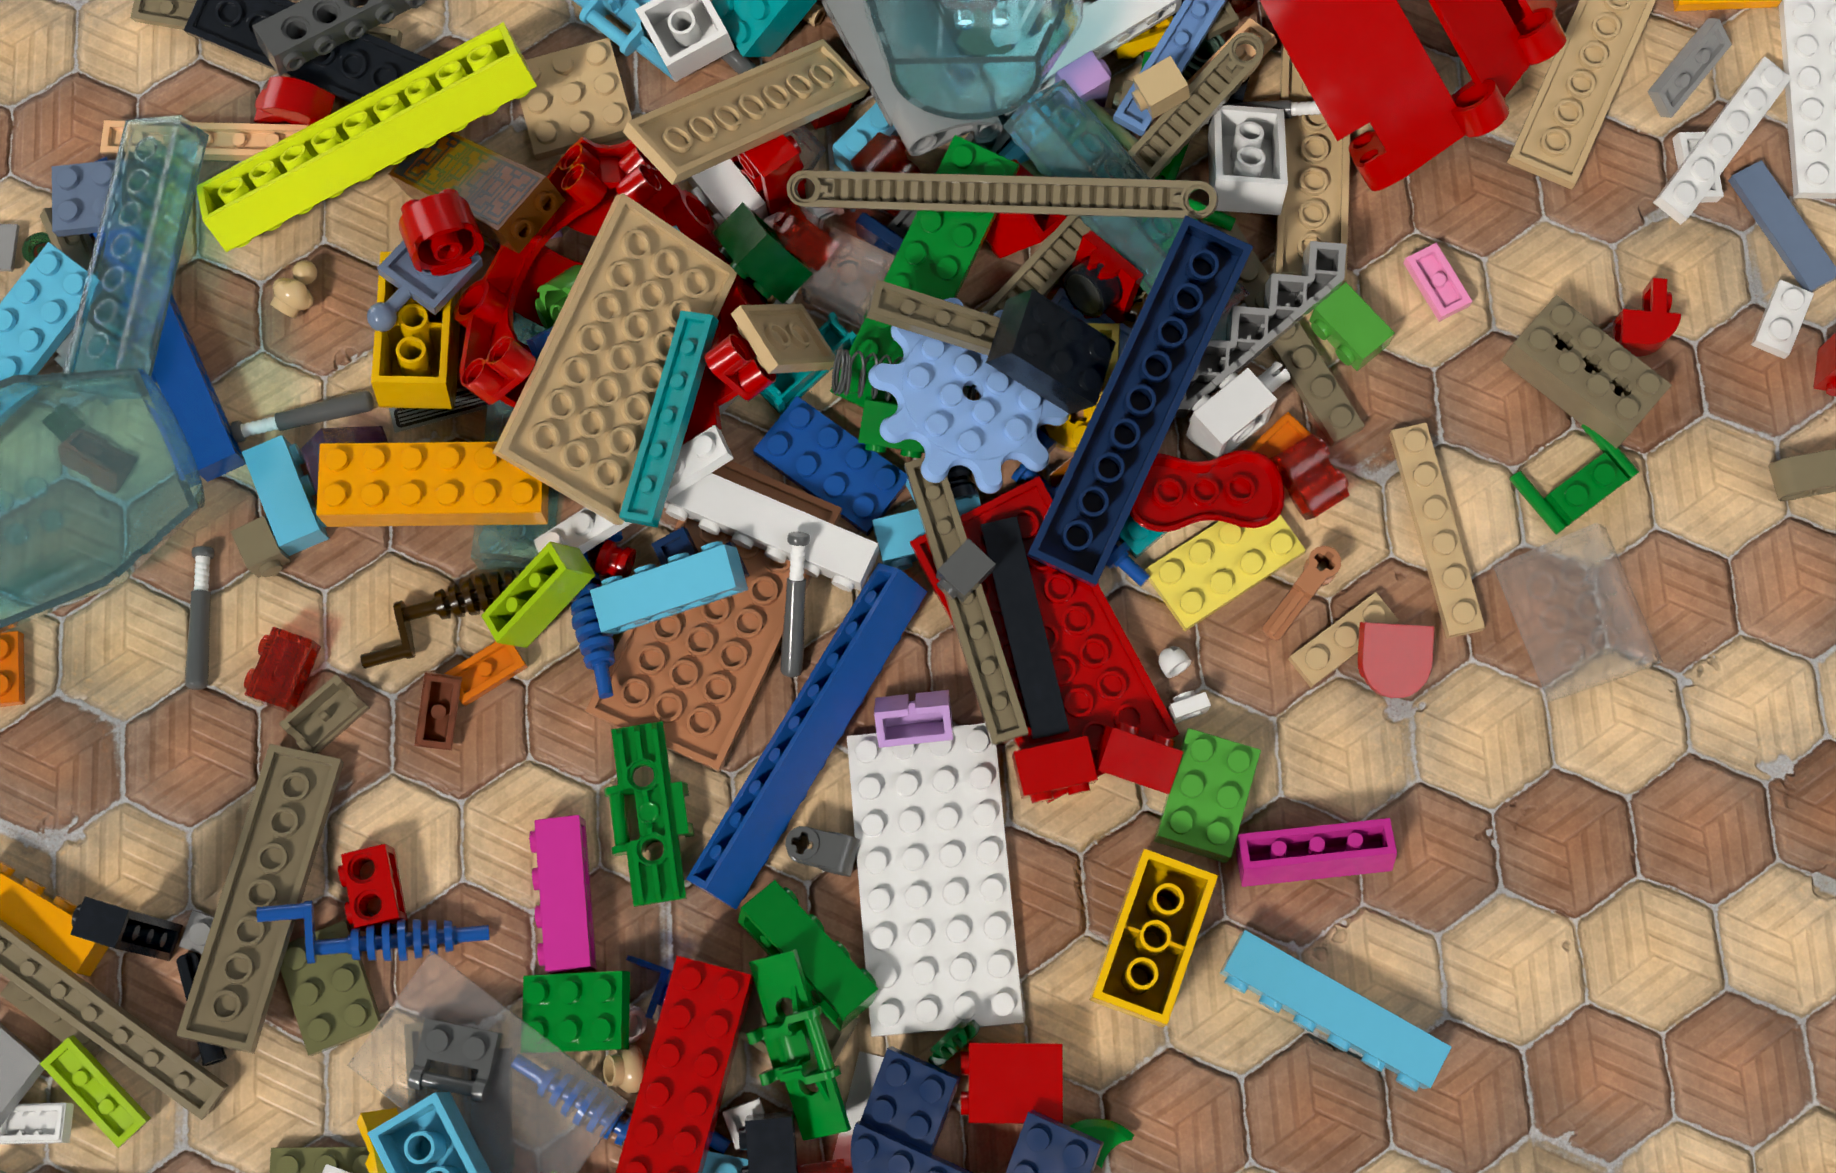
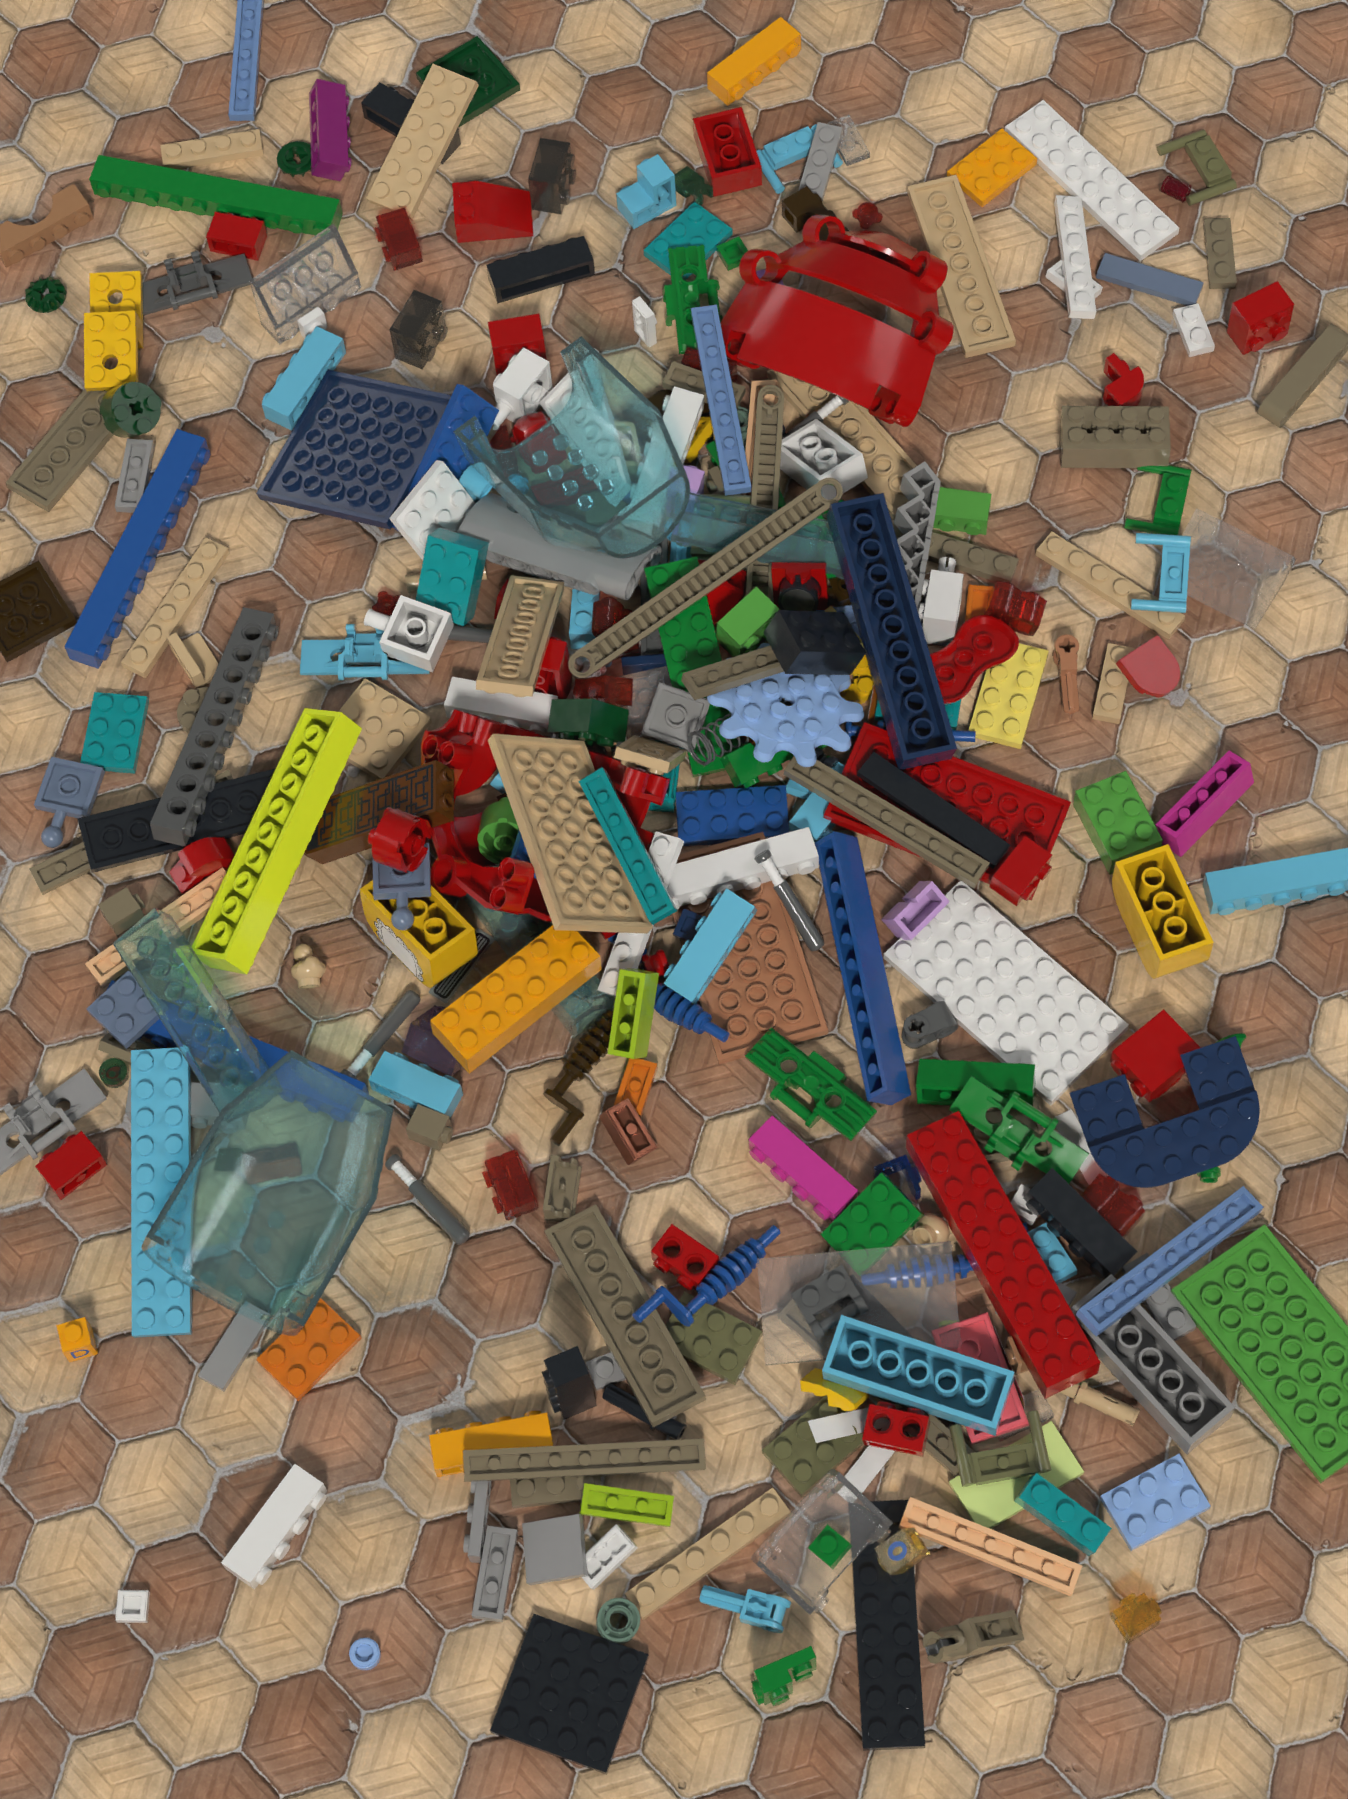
camera: 40 degrees left, 10 degrees down
dark green gear [928,1019,980,1067] -> none
dark grey brick [936,538,996,603] -> none
red brick [1094,722,1184,794] -> none
tan brick [1131,56,1190,119] -> none
white hinge [1158,646,1191,678] -> none
white plate [1168,690,1211,724] -> none
bright pink plate [1403,242,1473,322] -> none
light grey plate [1647,18,1732,118] -> none
none -> dark tan brick [98,887,146,937]
none -> light grey tile [641,682,710,752]
none -> bright green brick [716,587,780,657]
none -> medium azure plate [1131,533,1191,613]

